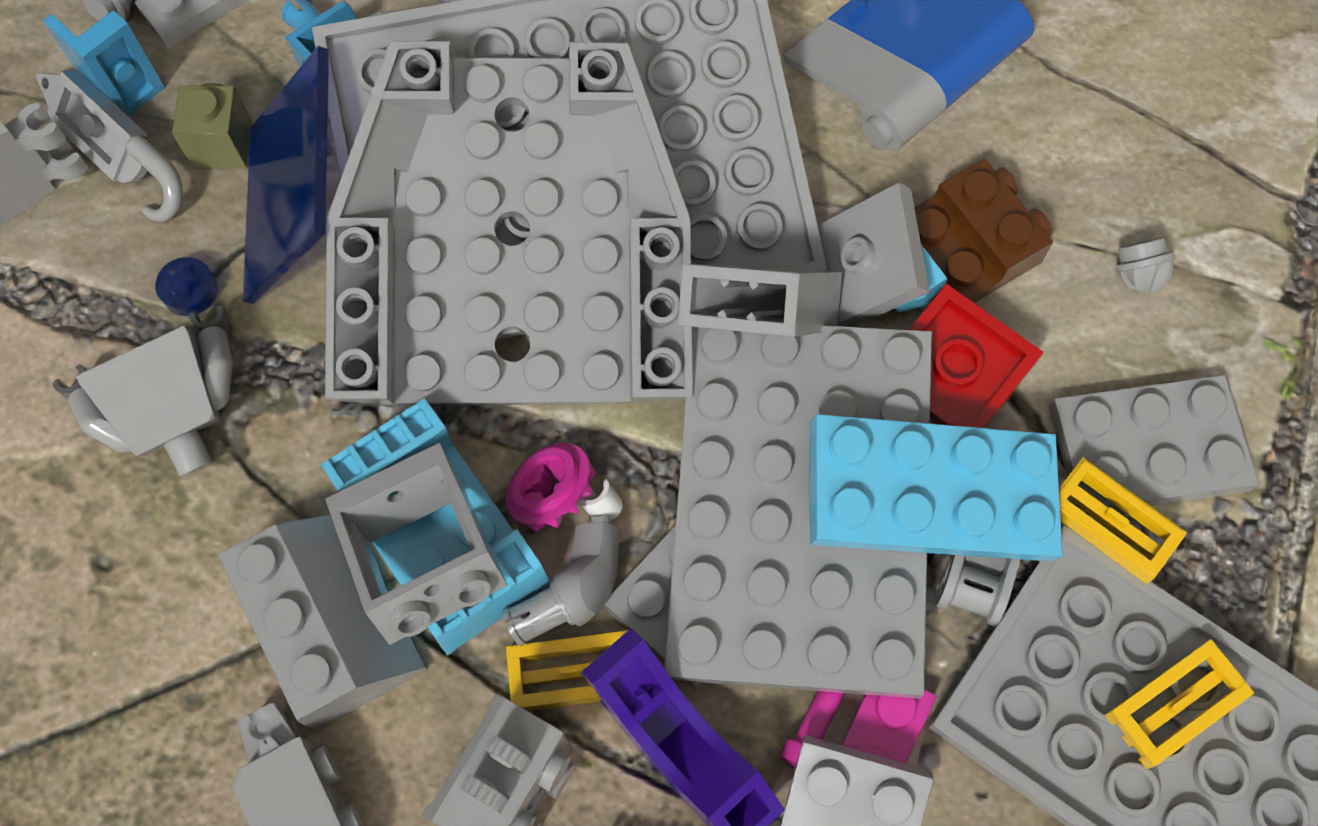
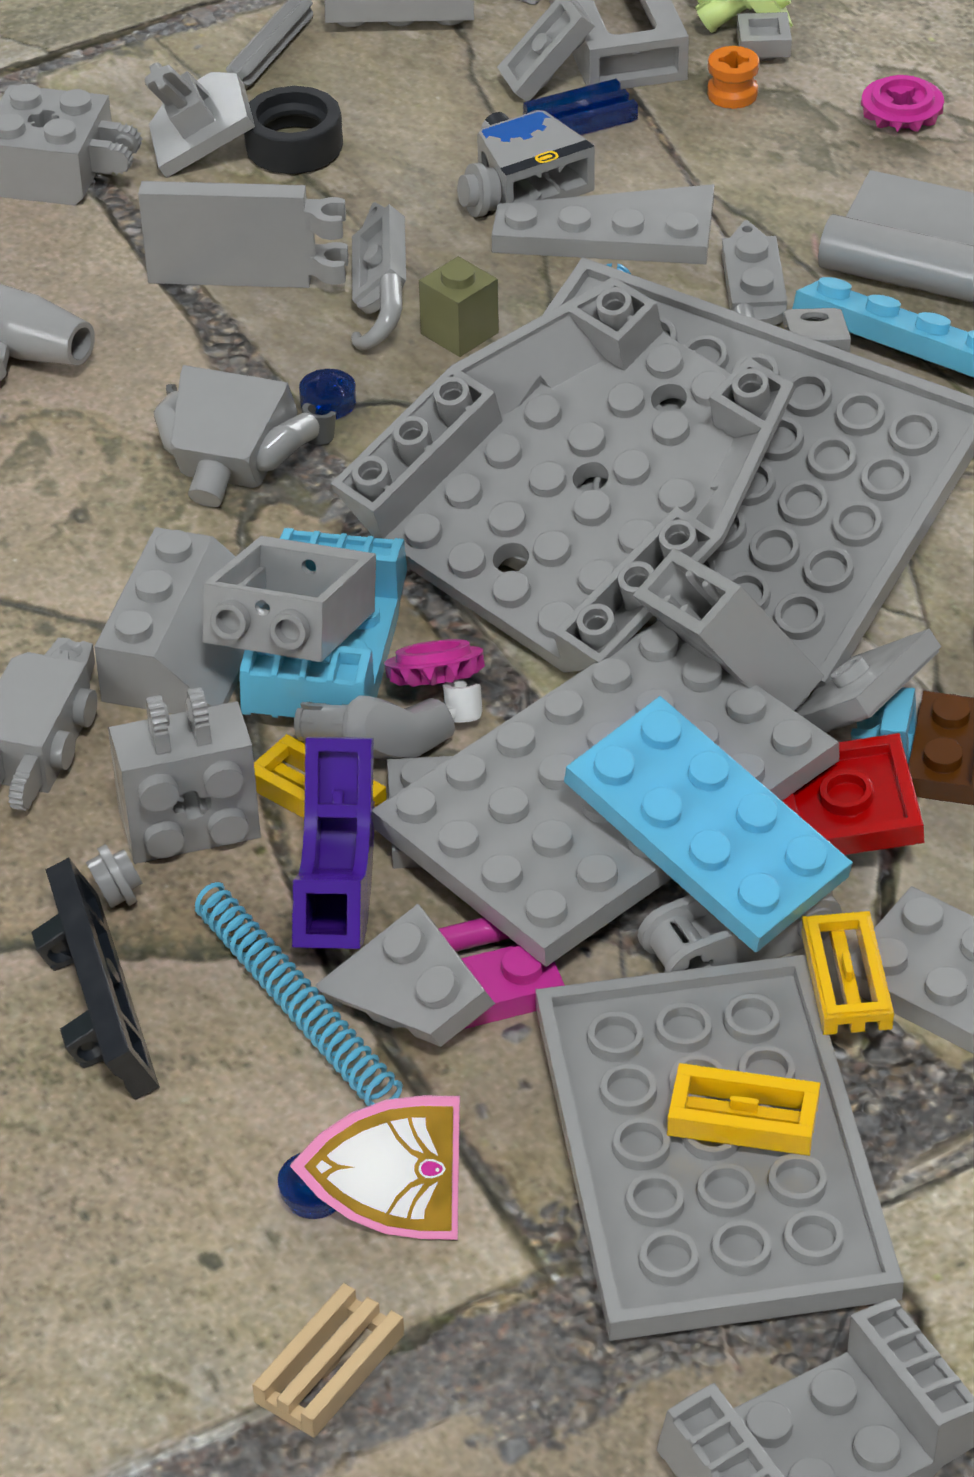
camera: 45 degrees right, 25 degrees down
dark azure panel [42,10,165,117] -> none
clear blue piece [243,46,329,304] -> none

